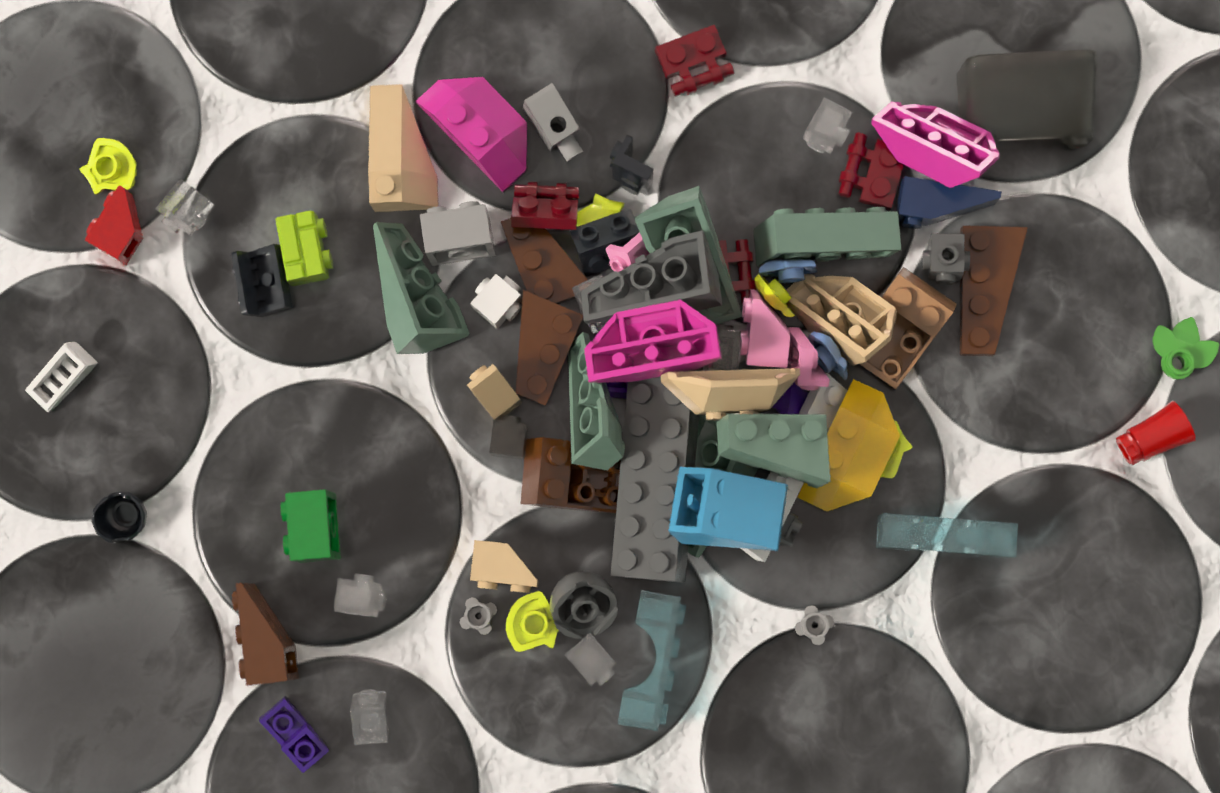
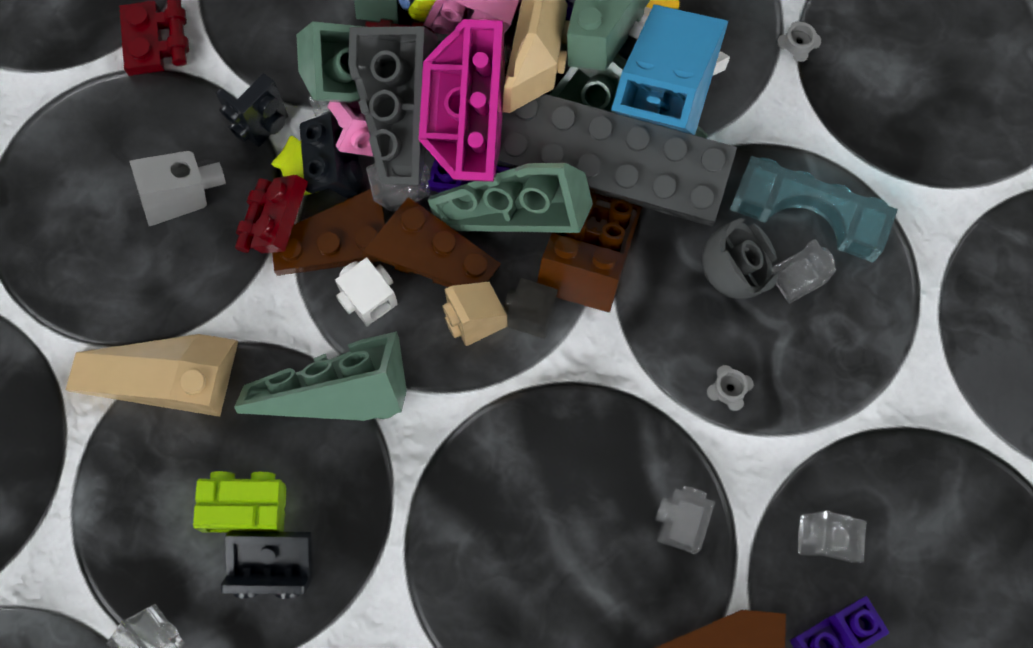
camera: 80 degrees left, 10 degrees down
green brick [281,489,341,563] -> none
dark pink wedge [416,77,527,193] -> none
light grey brick [419,201,496,266] -> none
tan slope [470,540,539,593] -> none
neon yellow animal [505,591,559,652] -> none

